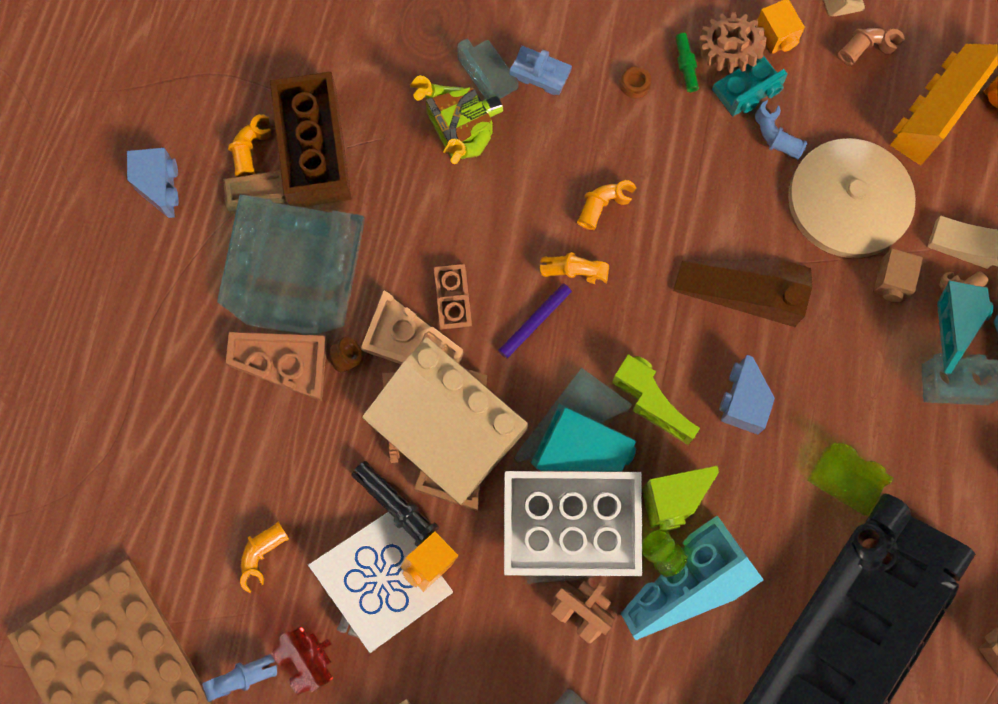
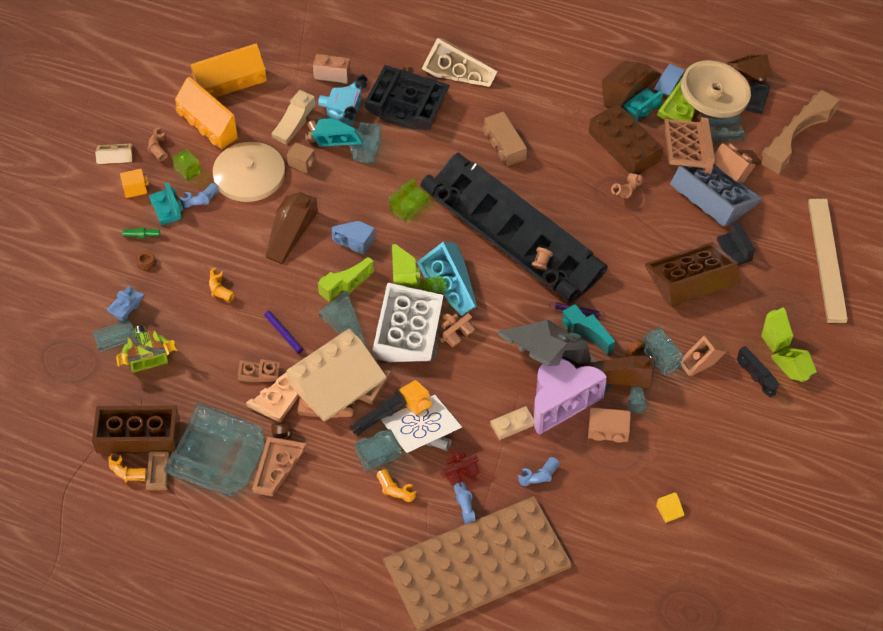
camera: 80 degrees left, 20 degrees down
medium blue slope [127,148,179,218] -> none
teal slope [531,403,636,472] -> none
light orange piece [540,252,609,284] -> none
nougat gear [699,12,766,73] -> none
none -> clear neon green brick [172,148,201,181]
none -> clear light blue brick [354,429,402,472]

